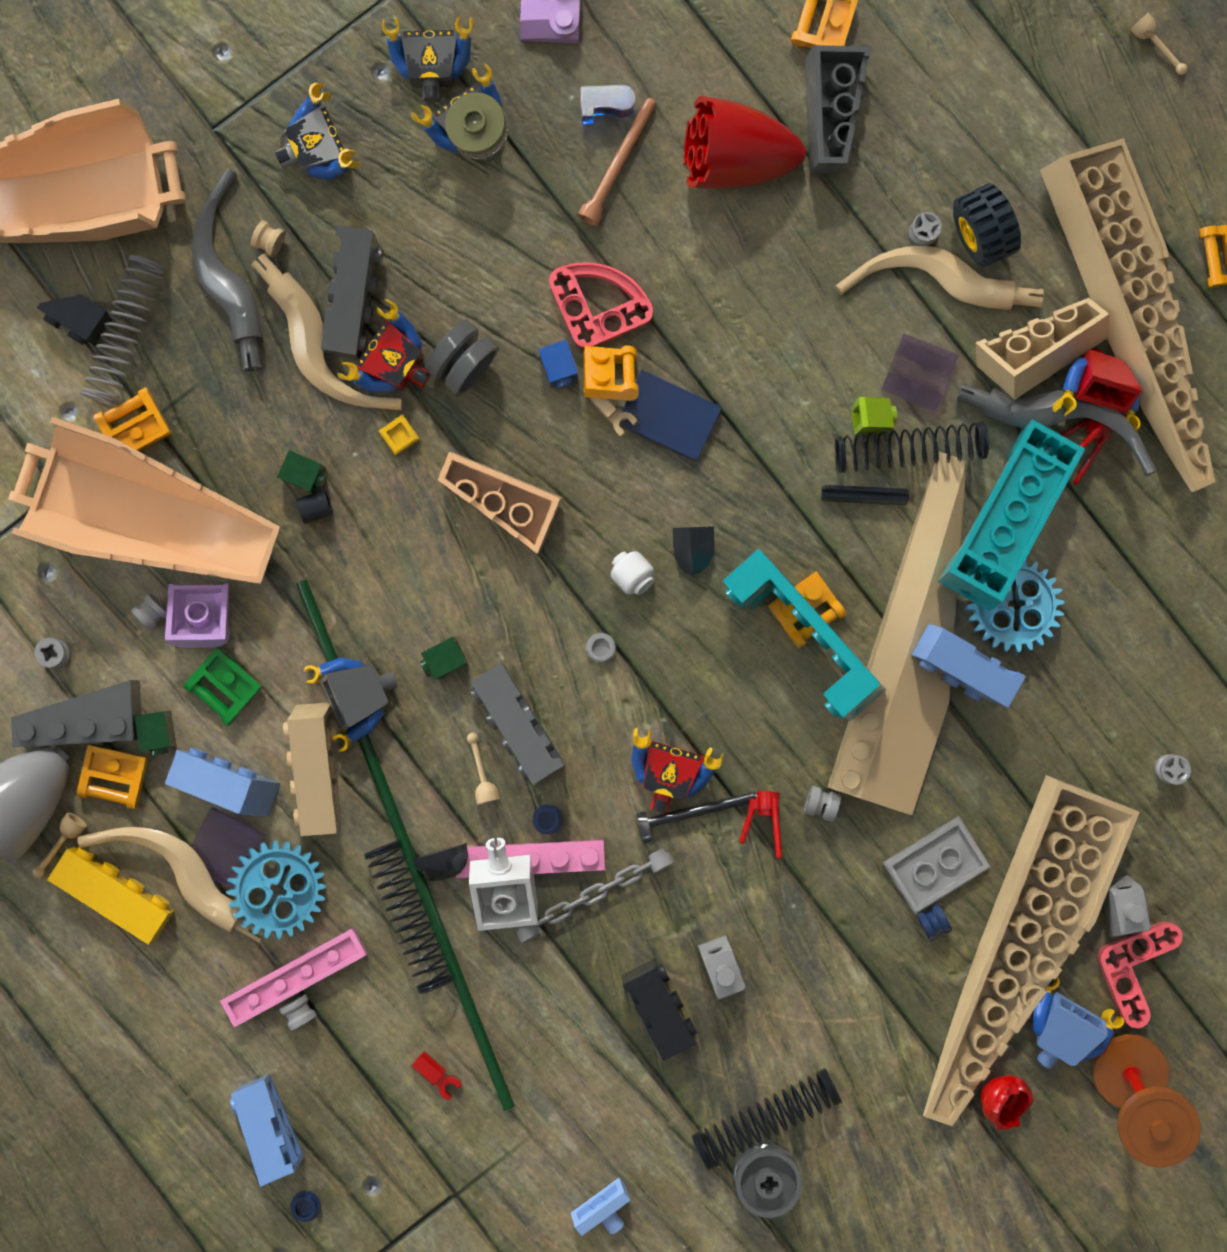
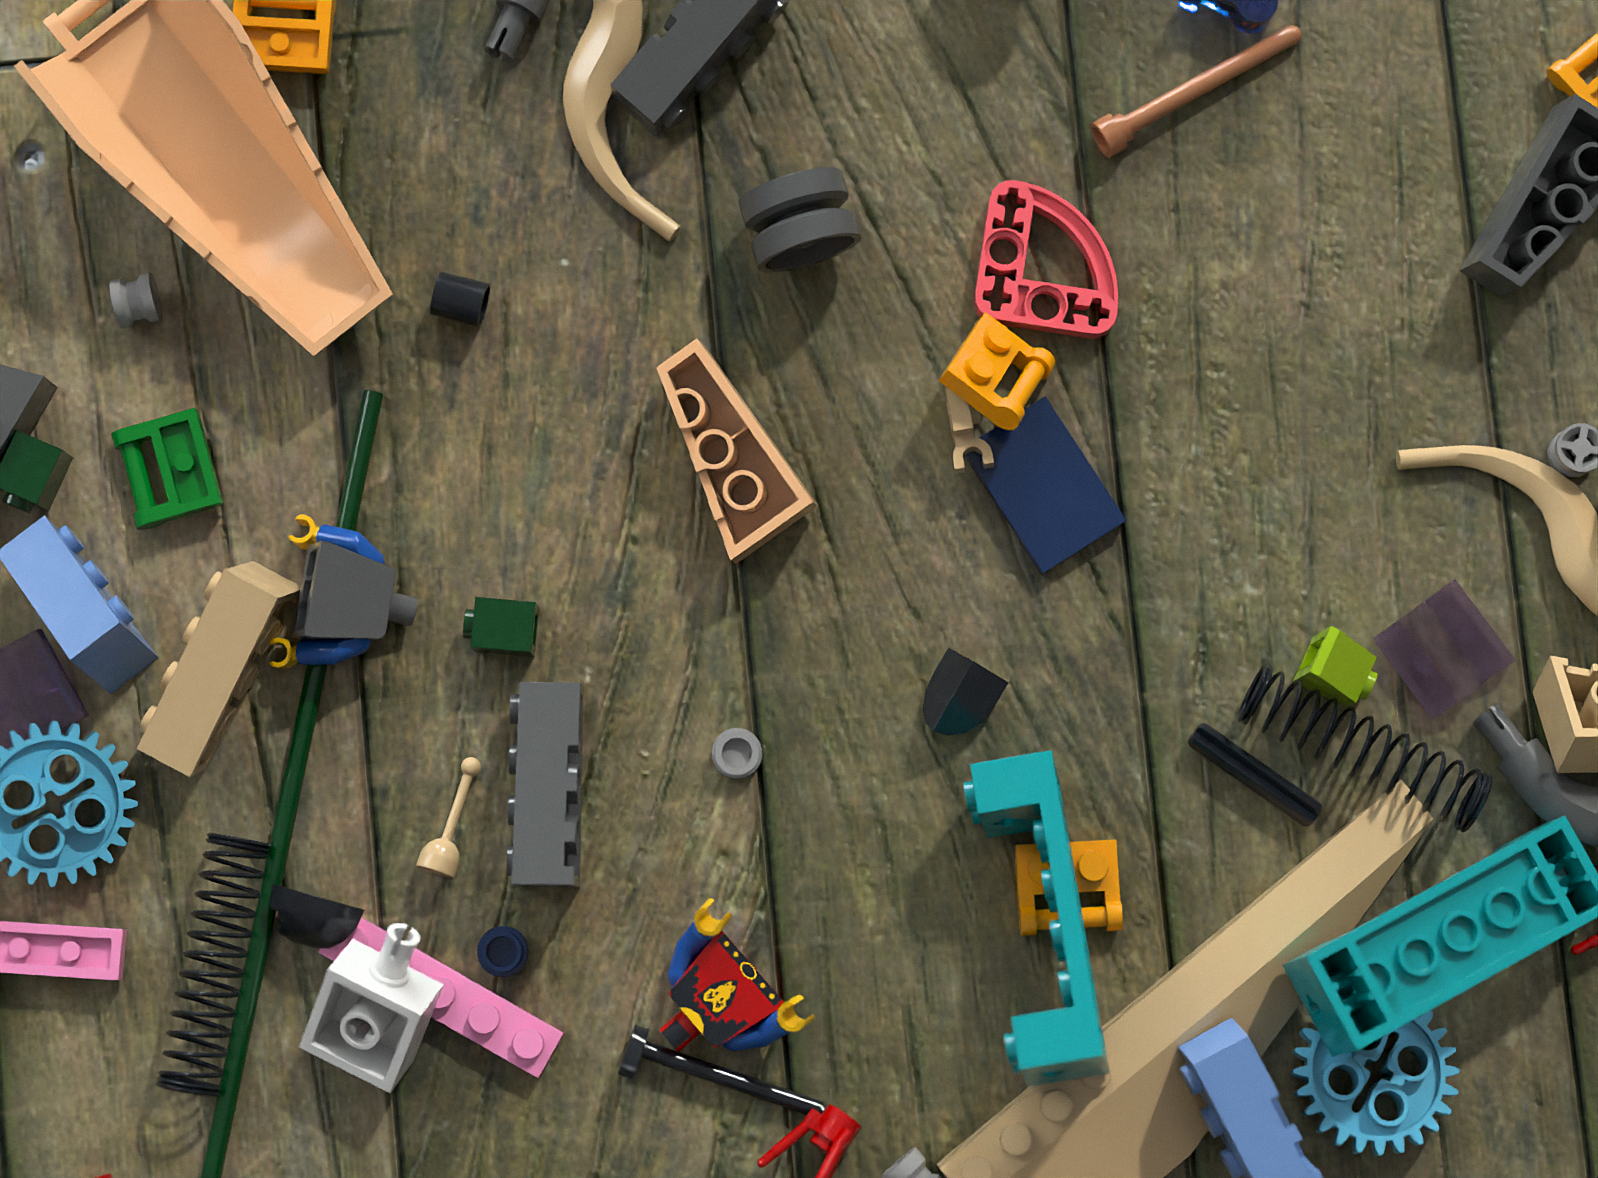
camera: 35 degrees right, 5 degrees down
lavender slope [165,583,231,648] -> none
dark green brick [277,450,327,494] -> none
torso [337,299,431,392] -> none
yellow tile [379,414,420,456] -> none
light grey piece [516,848,675,943] -> none
blue brick [538,339,578,389] -> none
white head [611,551,655,595] -> none
red cylinder [683,96,806,190] -> none

